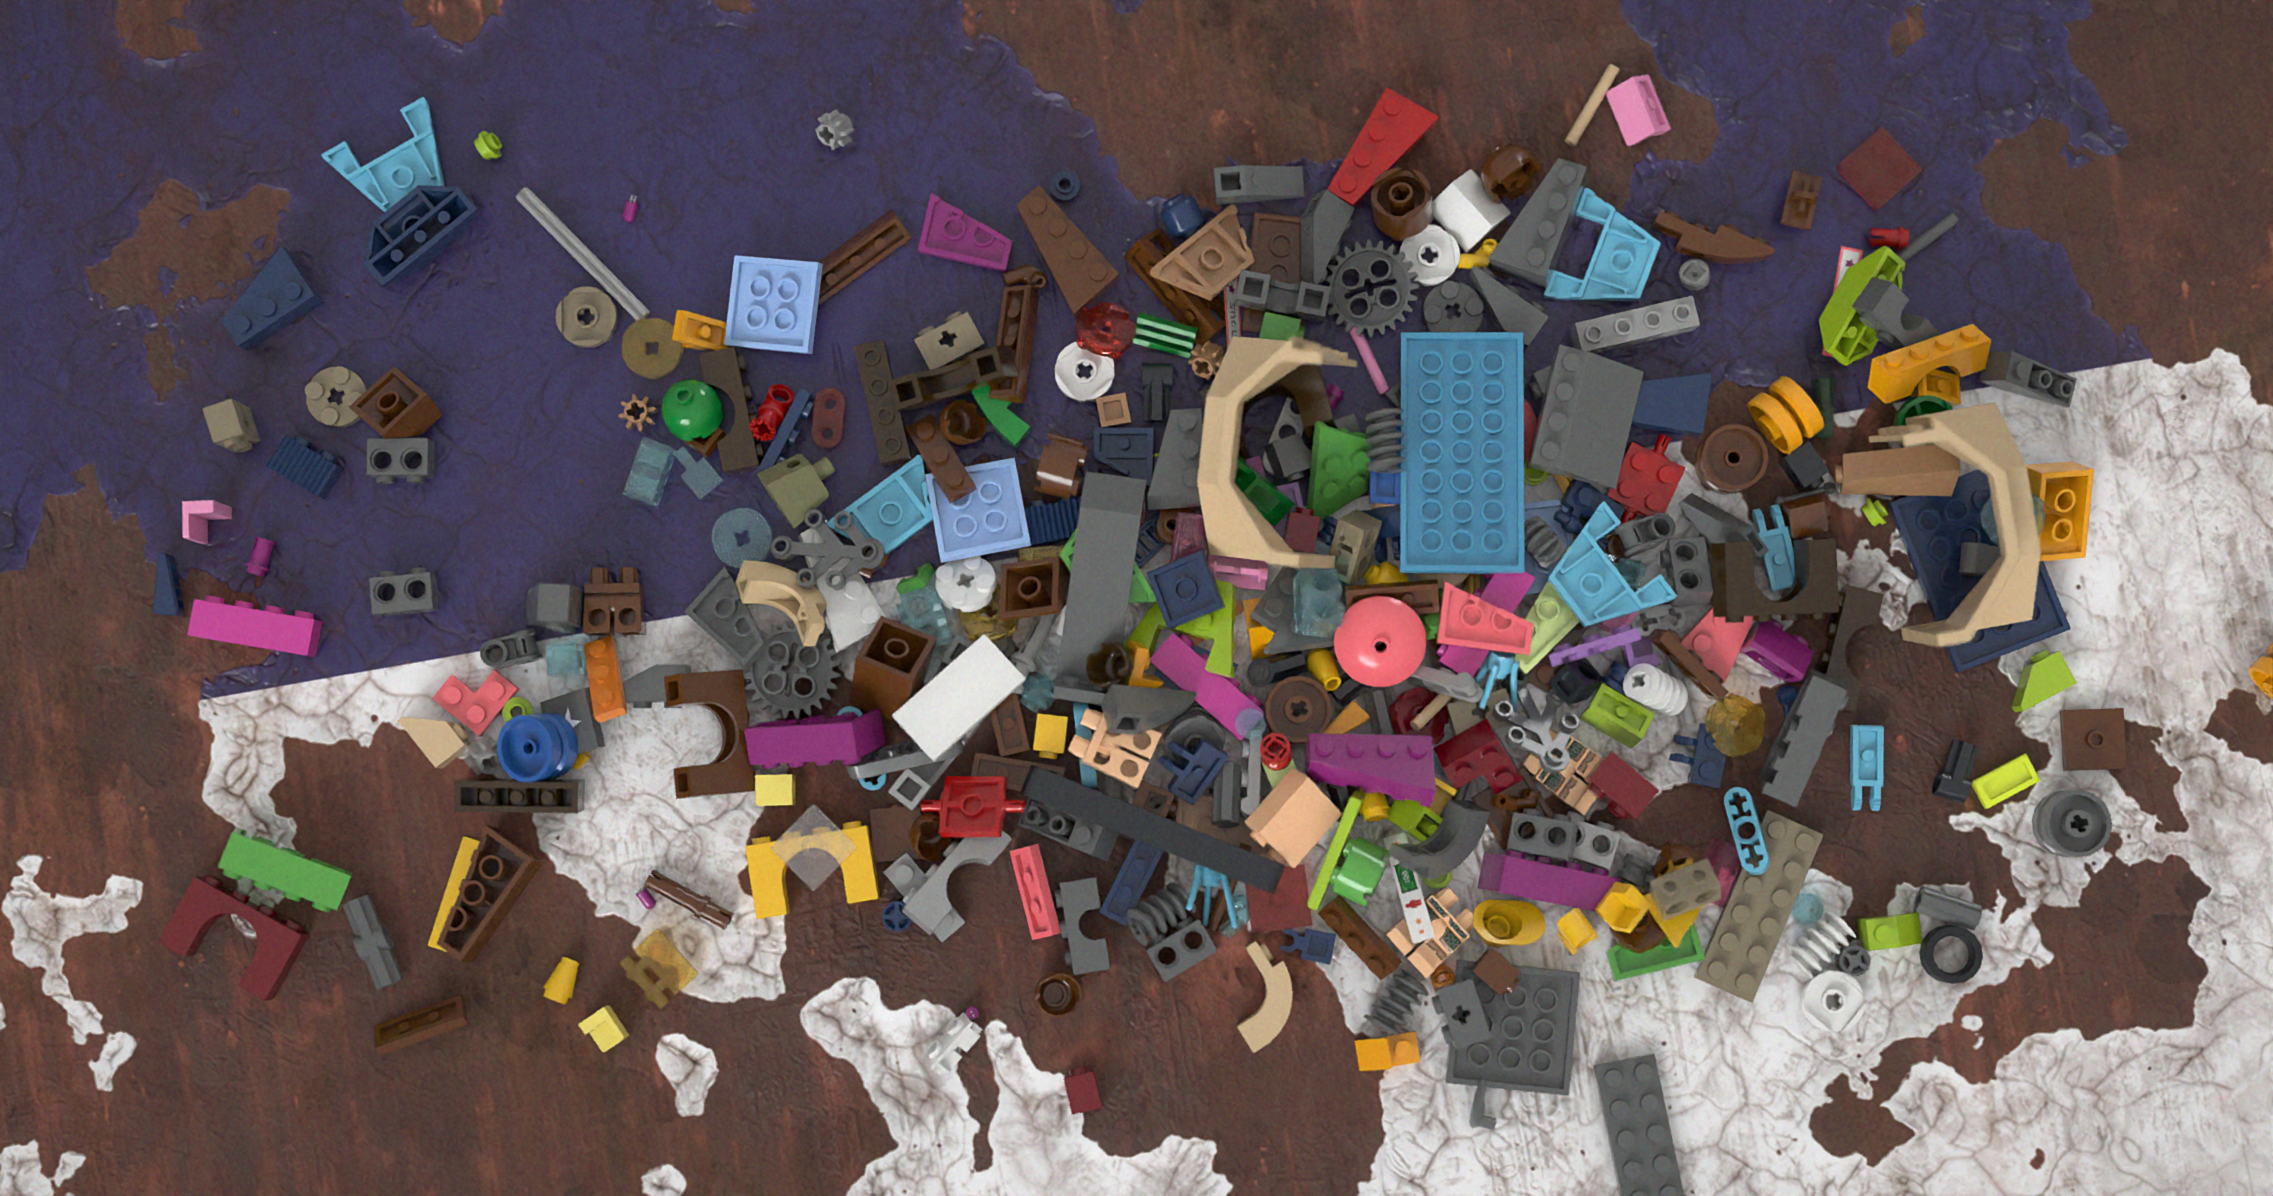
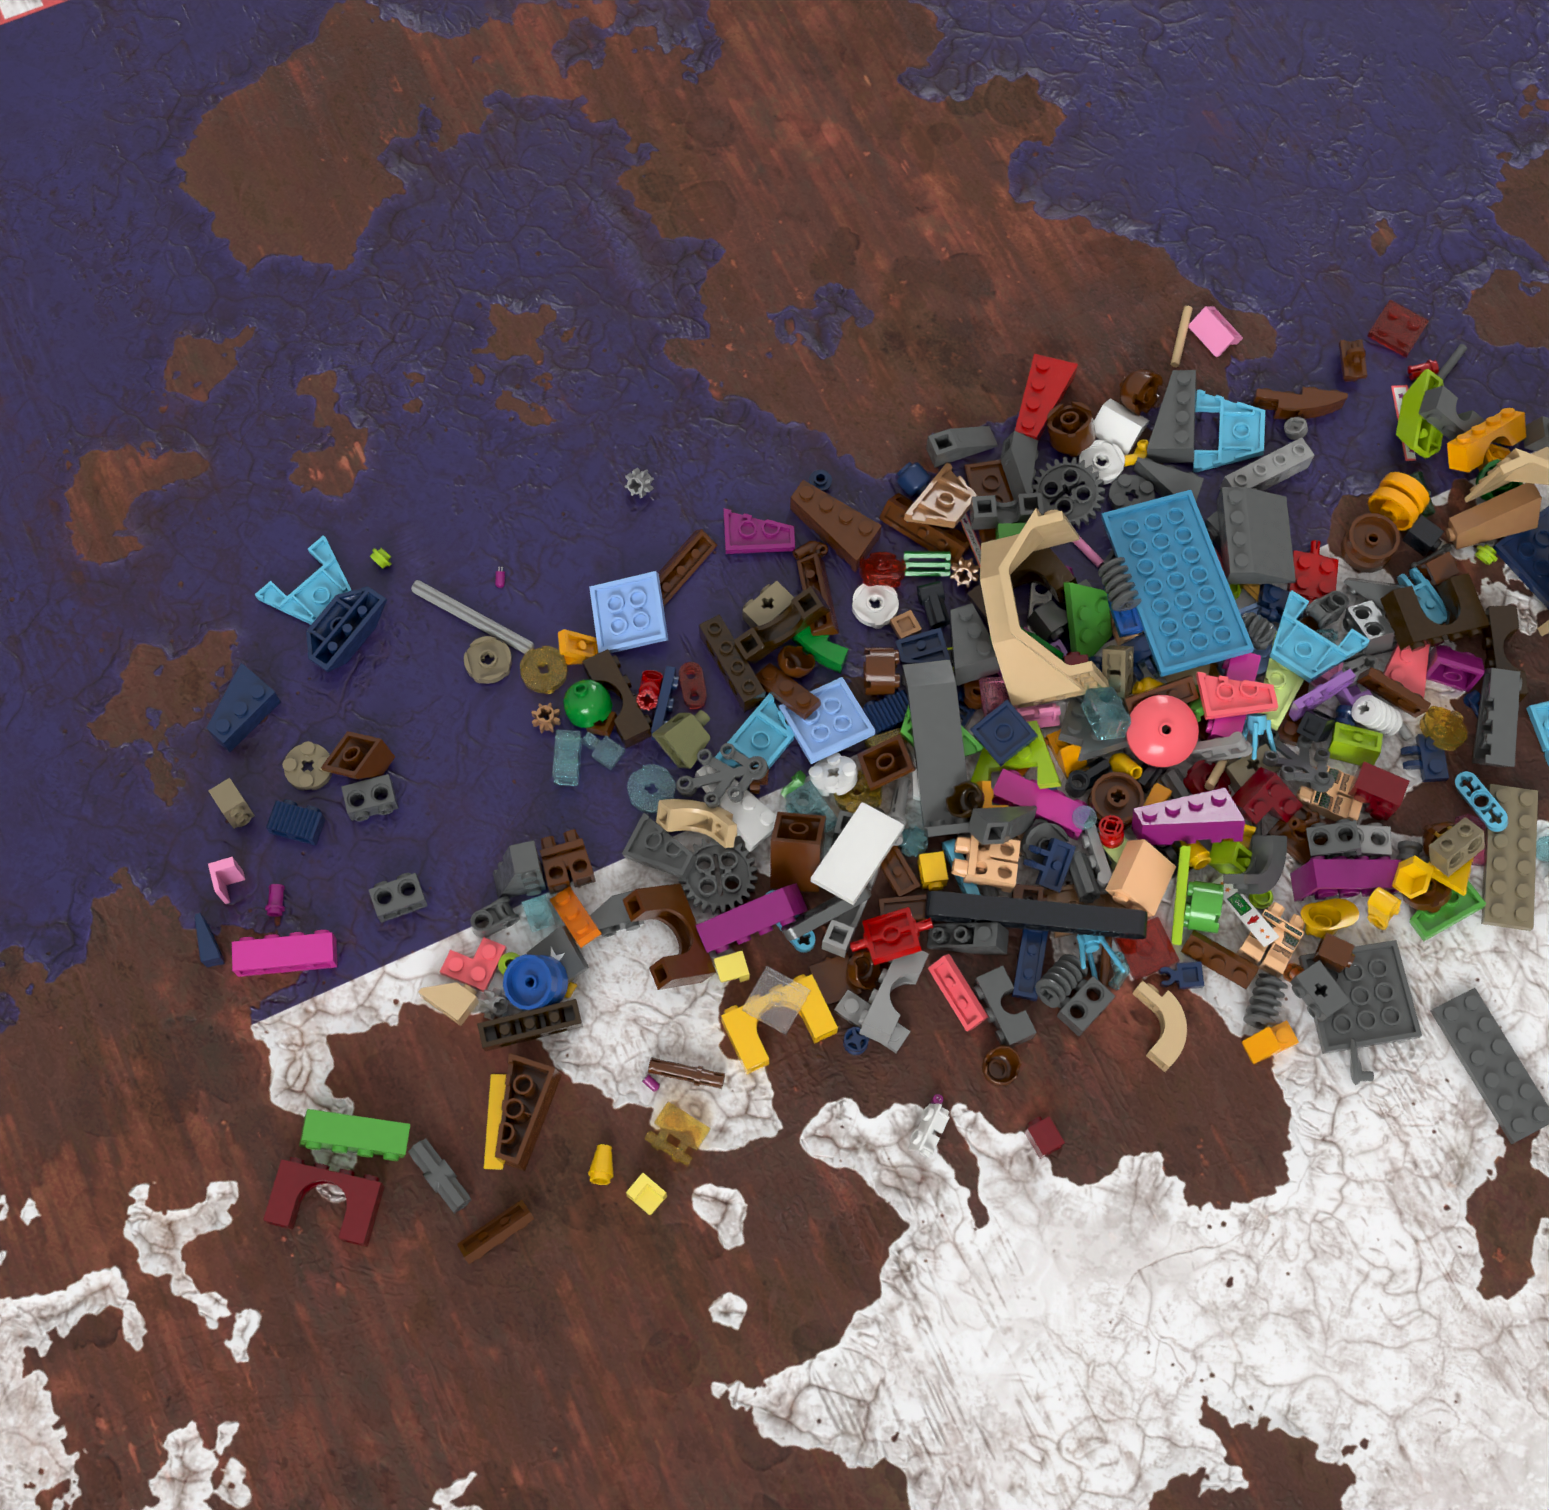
camera: 15 degrees left, 15 degrees down
dark blue slope [1631,373,1712,438] -> none

